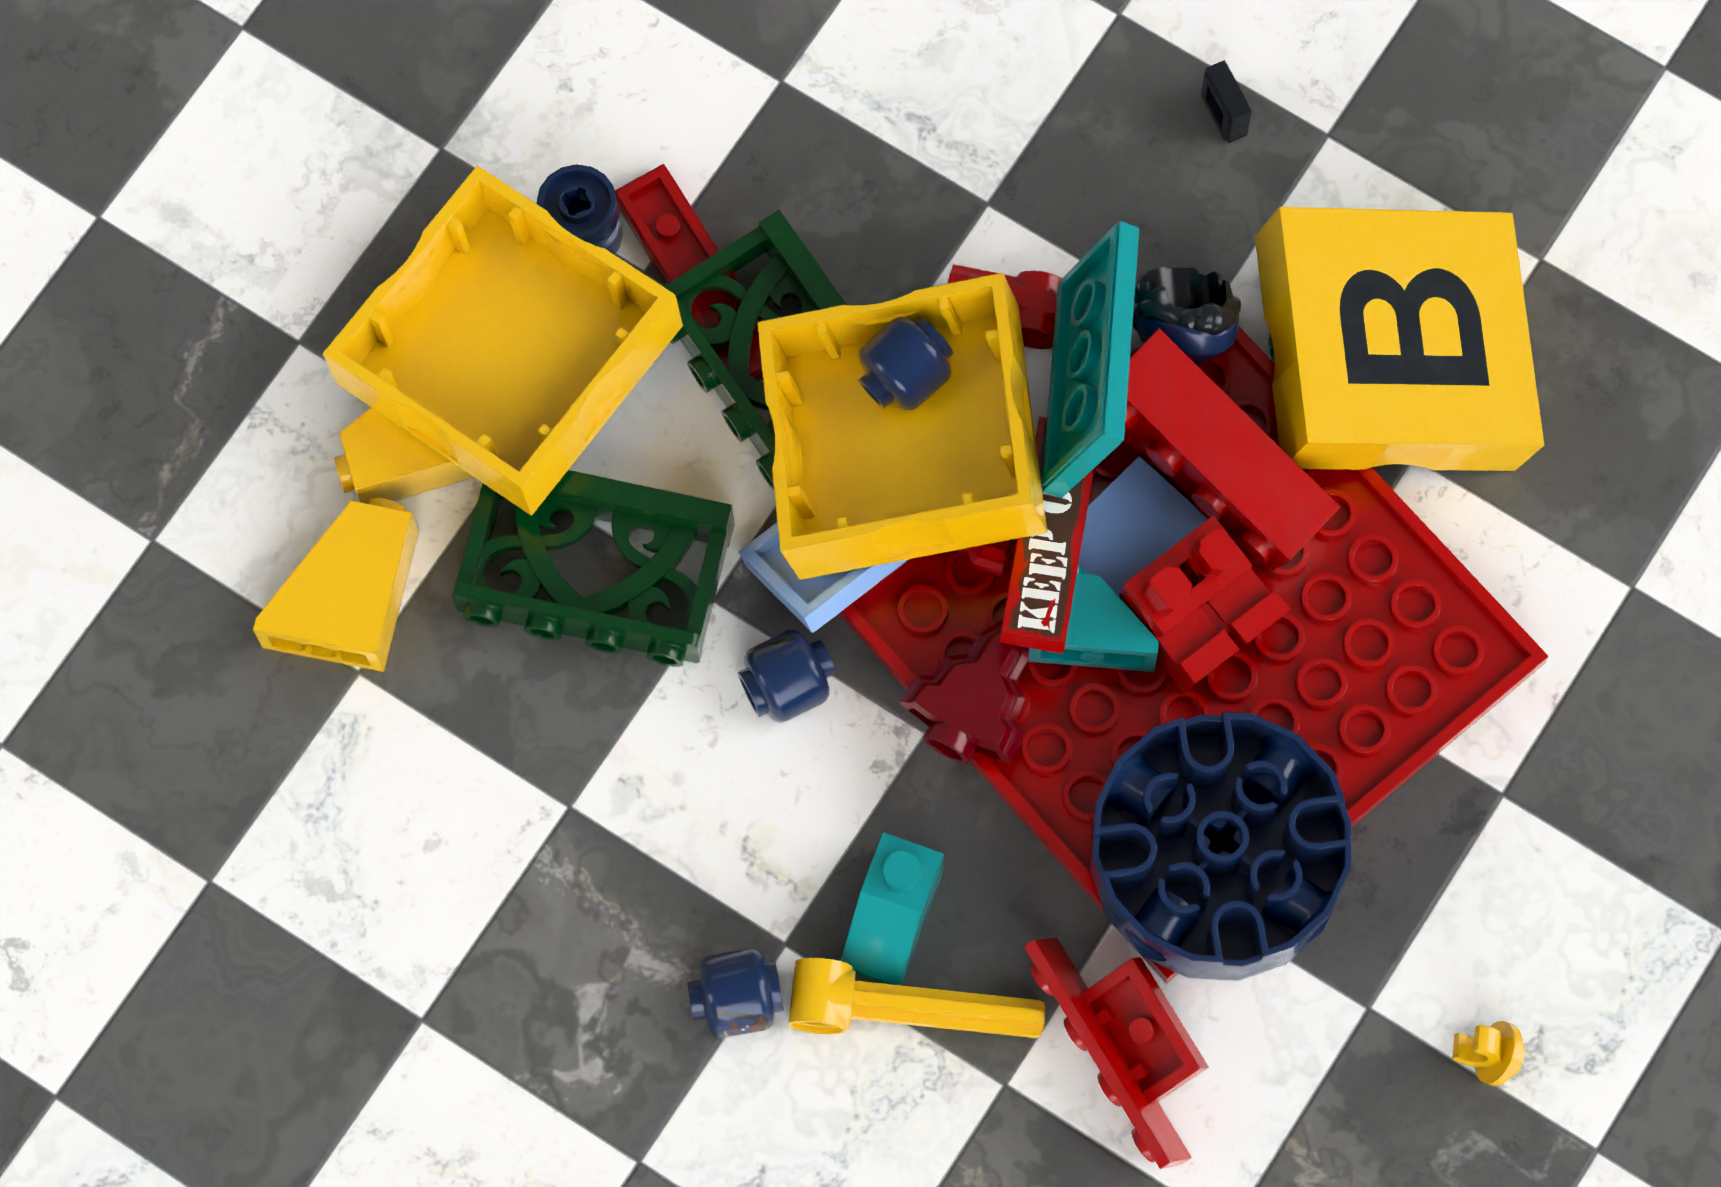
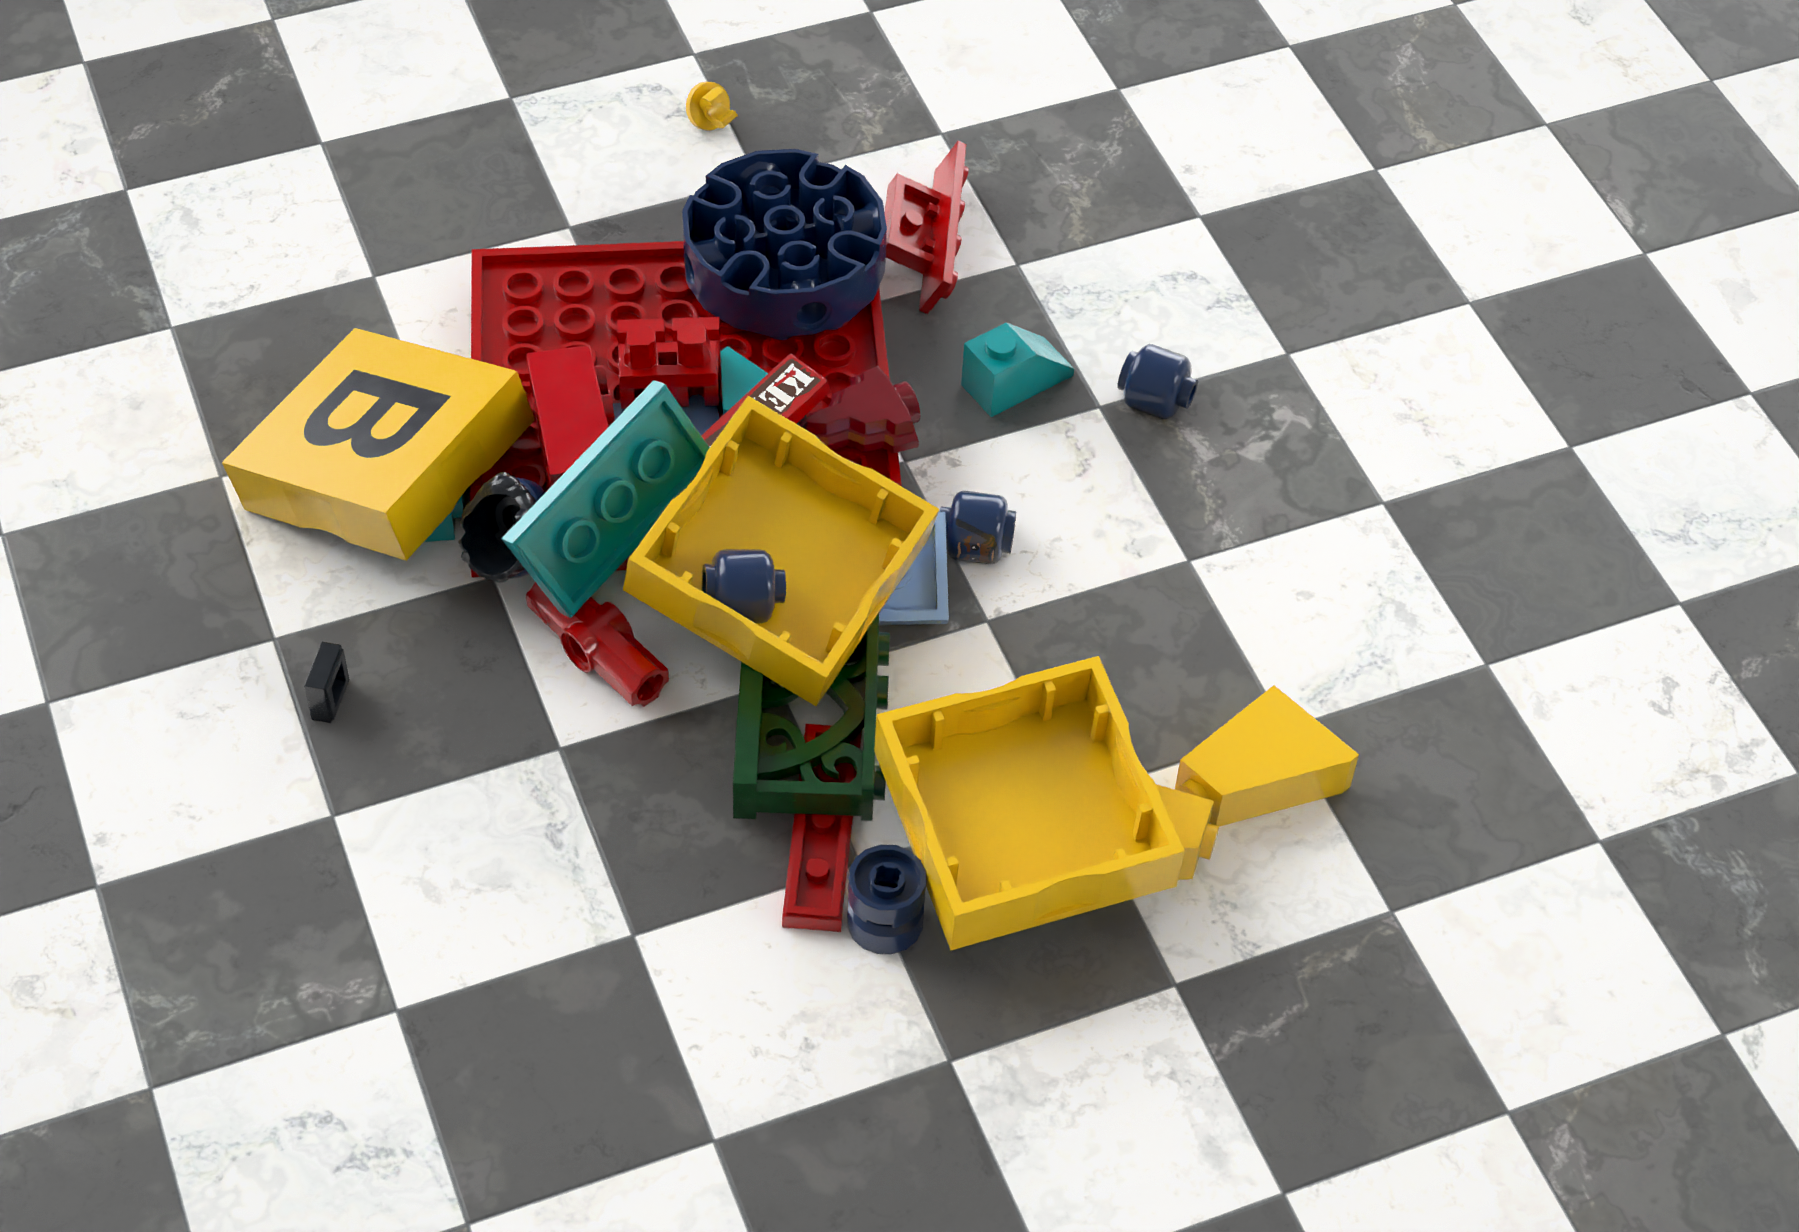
camera: 150 degrees left, 20 degrees down
dark green fence [451,470,735,667] -> none
yellow axle [788,958,1045,1038] -> none

